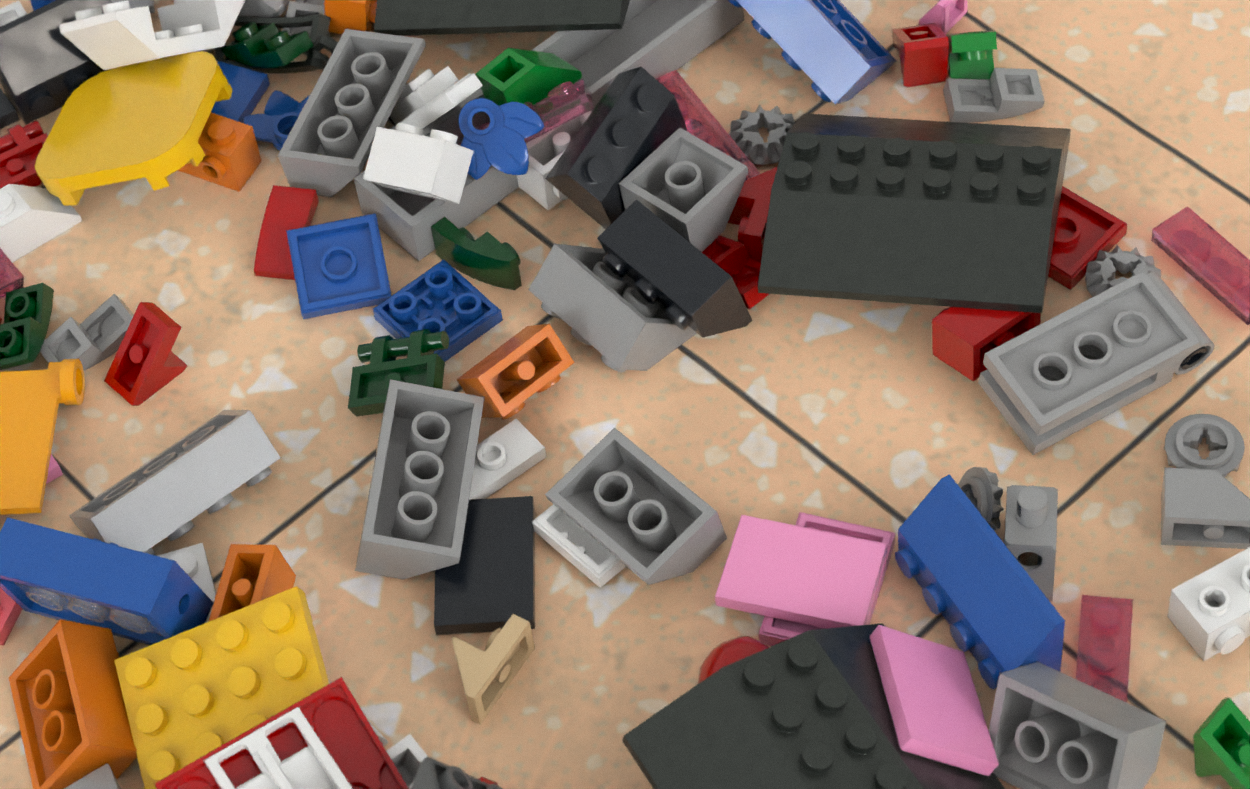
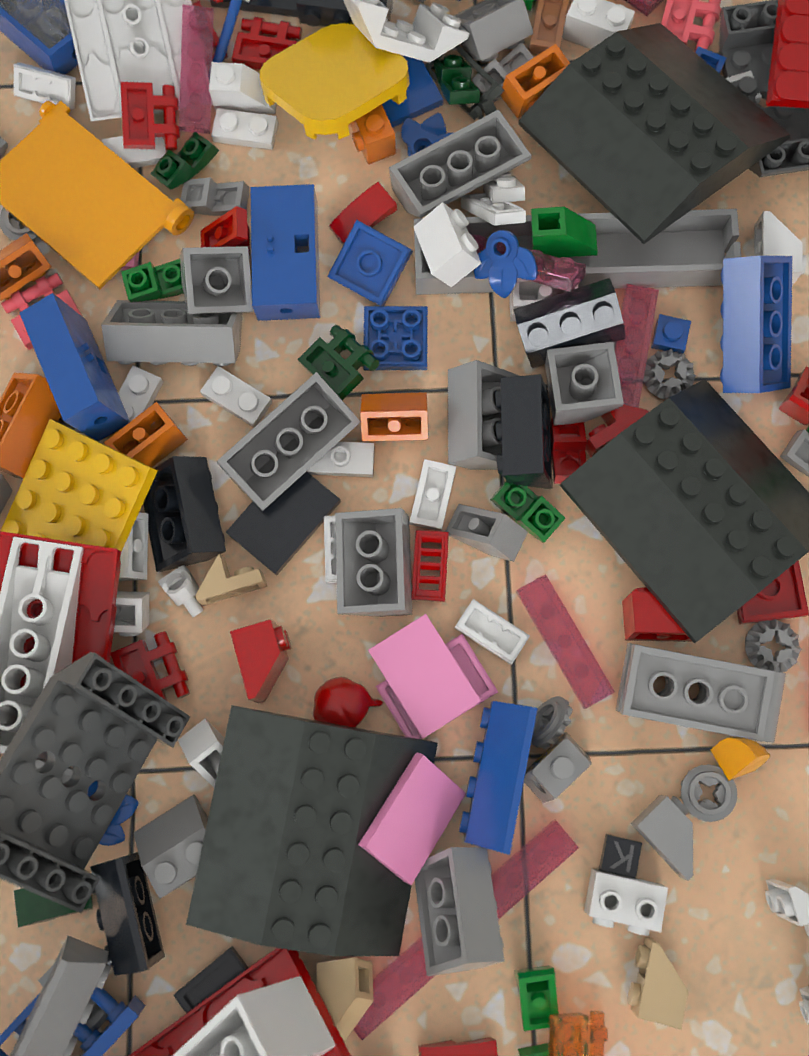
camera: 40 degrees right, 25 degrees up
dark green slope [431,217,522,290] -> none
none -> green slope [121,259,184,302]
none -> black slope [143,456,226,572]
none -> white piece [158,565,203,617]
none -> light grey slope [180,246,253,315]
none -> white plate [200,366,273,427]
none -> white plate [211,108,278,150]
none -> red slope [230,619,292,703]
none -> blue brick [251,184,320,321]
none -> white plate [409,459,456,532]
none -> red slope [412,530,449,602]
none -> light grey slope [445,504,528,562]
none -> white plate [455,599,530,665]
none -> green slope [490,481,565,543]
none -> clear pink tile [516,574,615,709]
none -> black tile [599,834,642,879]
none -> blue plate [651,314,691,354]
none -> light orange brick [711,737,770,781]

